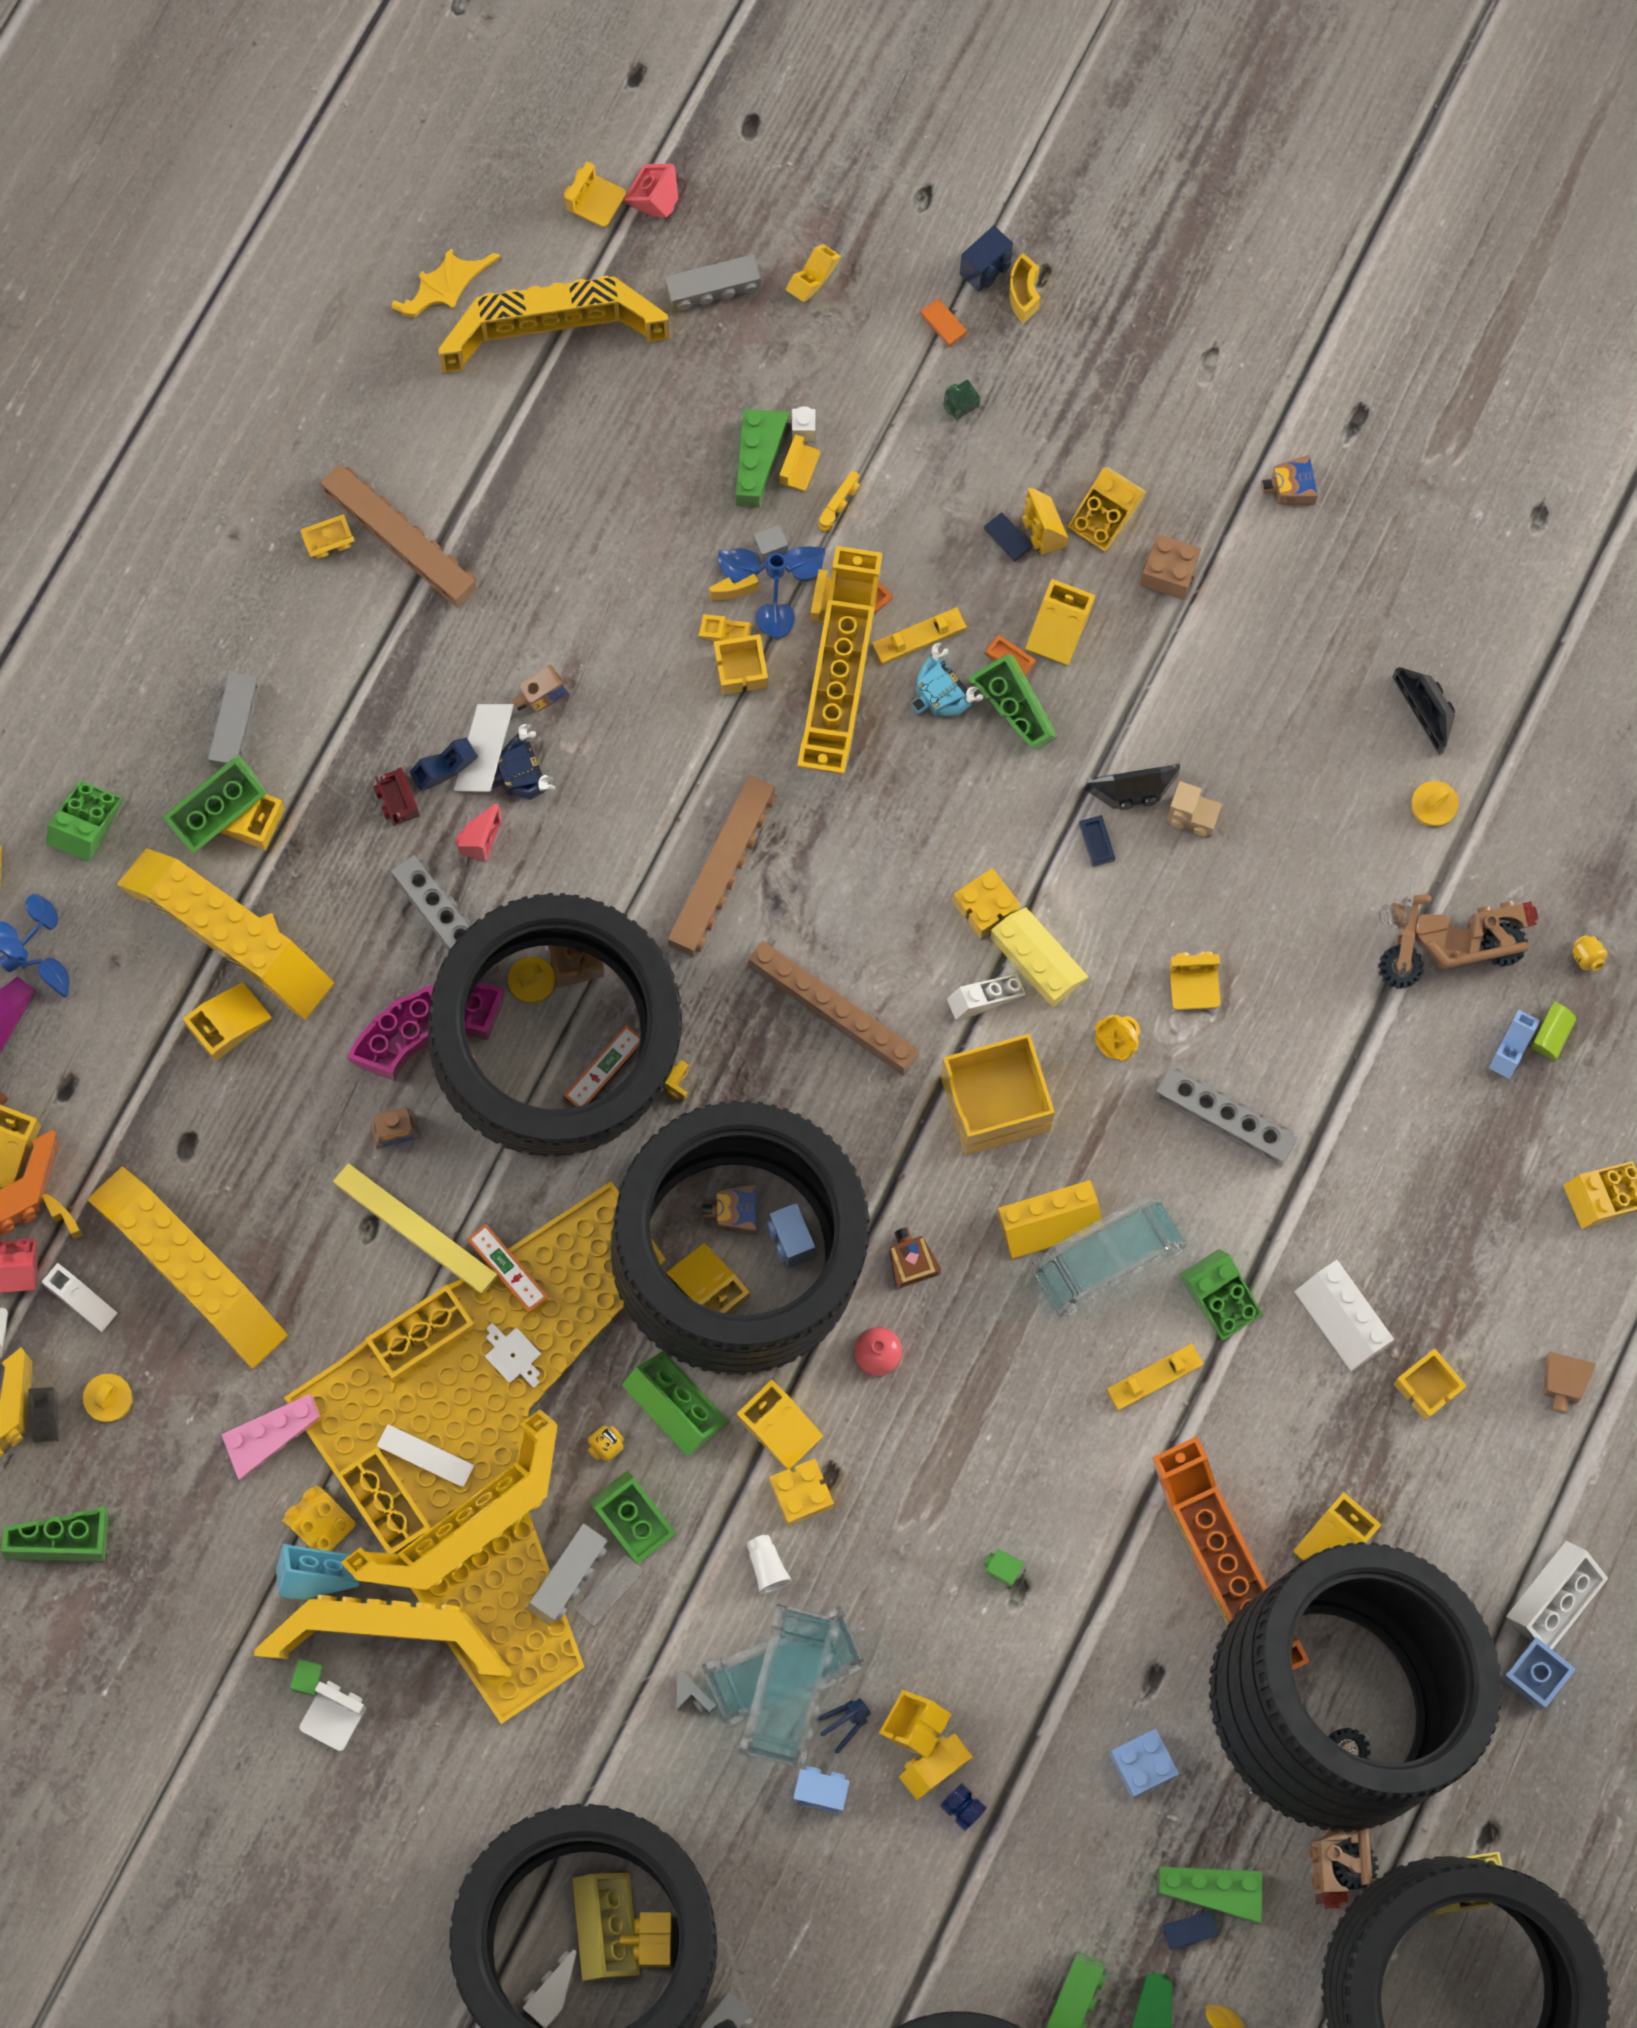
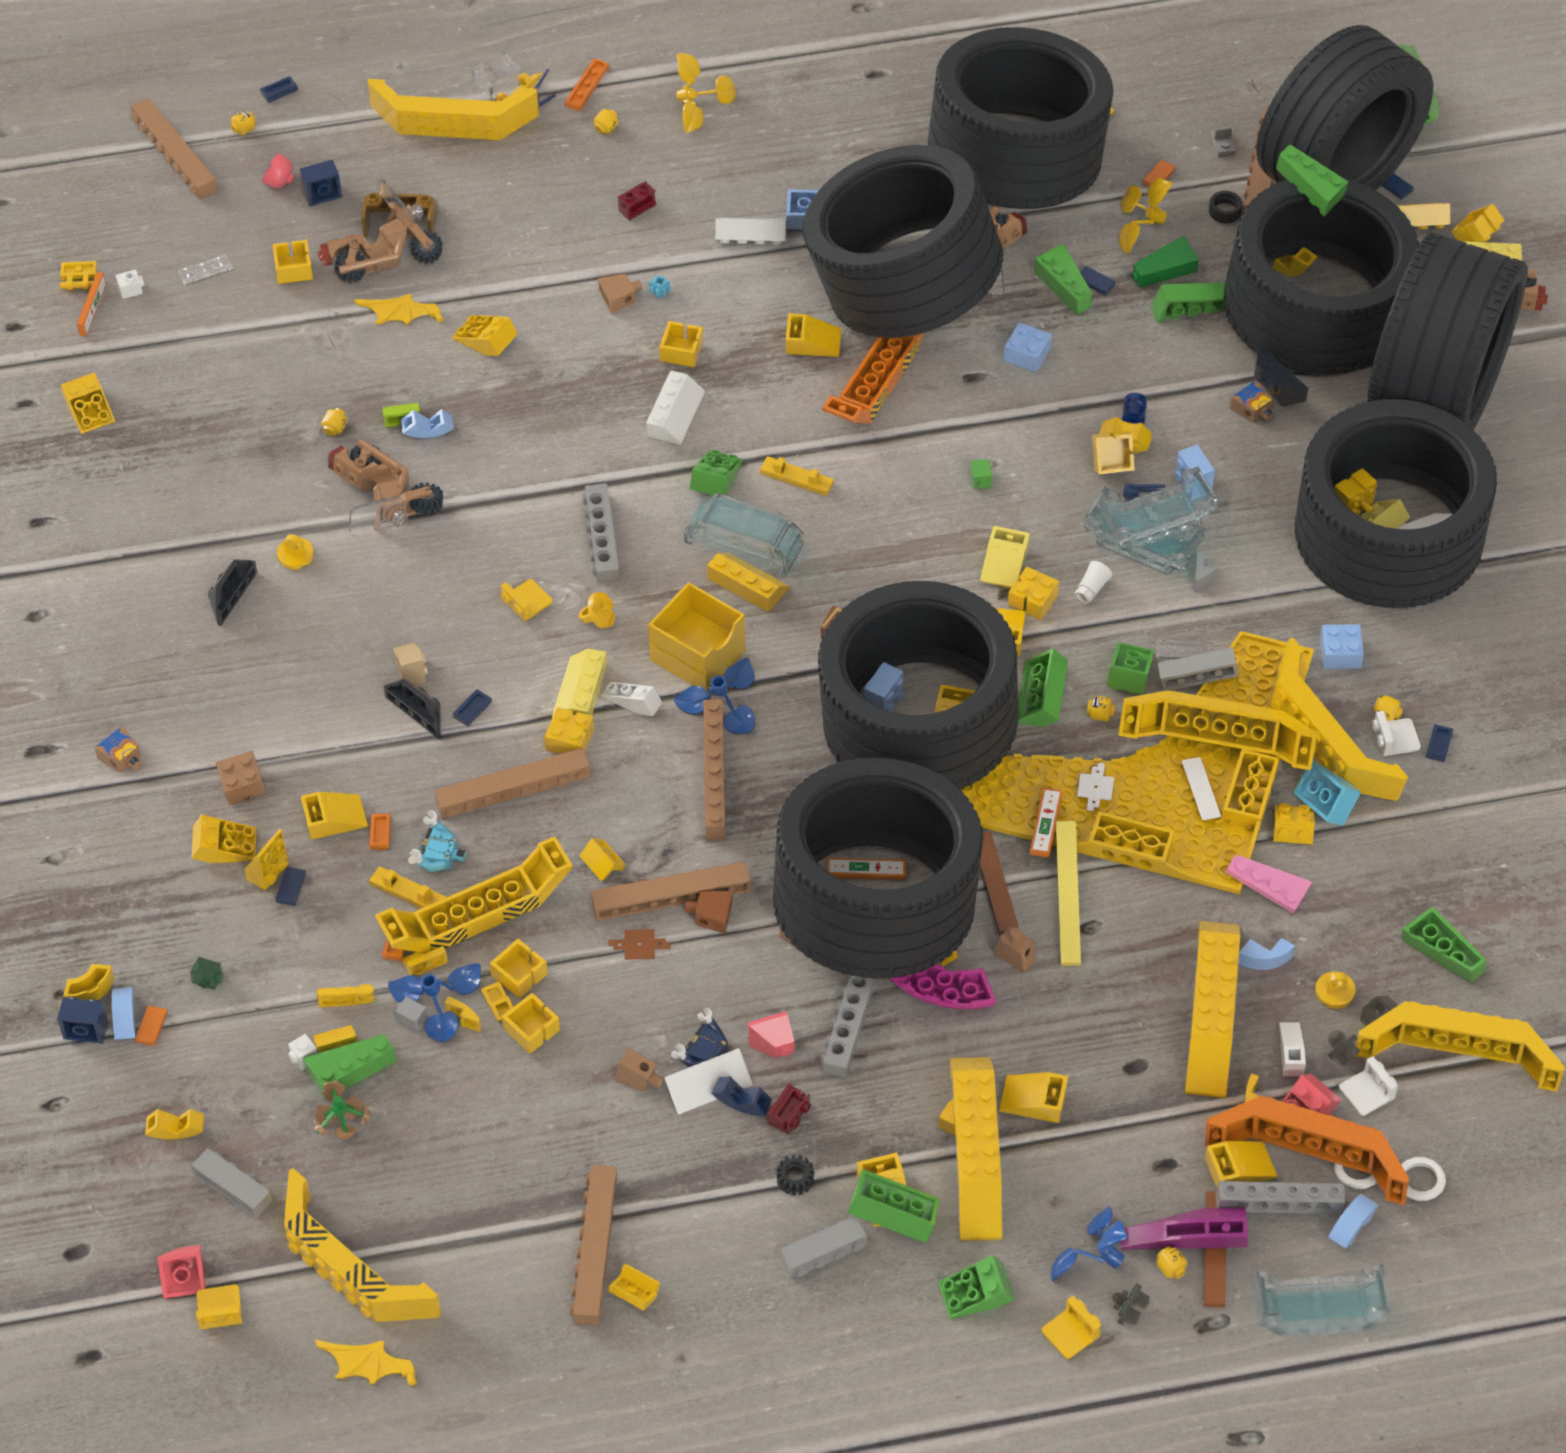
camera: 125 degrees left, 20 degrees down
bright green panel [290,1659,322,1697] -> none
bright green wedge [968,654,1059,749] -> none
none -> light blue brick [112,987,136,1040]
none -> medium nougat plant [313,1080,371,1140]
none -> medium nougat brick [434,748,591,819]
none -> yellow piece [502,993,560,1054]
none -> yellow panel [580,838,626,881]
none -> dark orange piece [608,929,671,959]
none -> medium azure gear [649,276,671,298]
none -> blue plant [673,657,755,734]
none -> dark orange torso [685,891,733,934]
none -> black tyre [777,1155,814,1196]
none -> light yellow slope [980,526,1030,588]
none -> dark orange tile [980,831,1019,935]
none -> medium nougat torso [1230,380,1275,422]
none -> light blue brick [1238,938,1295,970]
none -> black wedge [1254,345,1309,407]
none -> light blue brick [1320,624,1364,669]
none -> clear smoke hips [1328,1030,1360,1065]
none -> yellow head [1373,695,1403,721]
none -> dark blue tile [1426,724,1453,762]

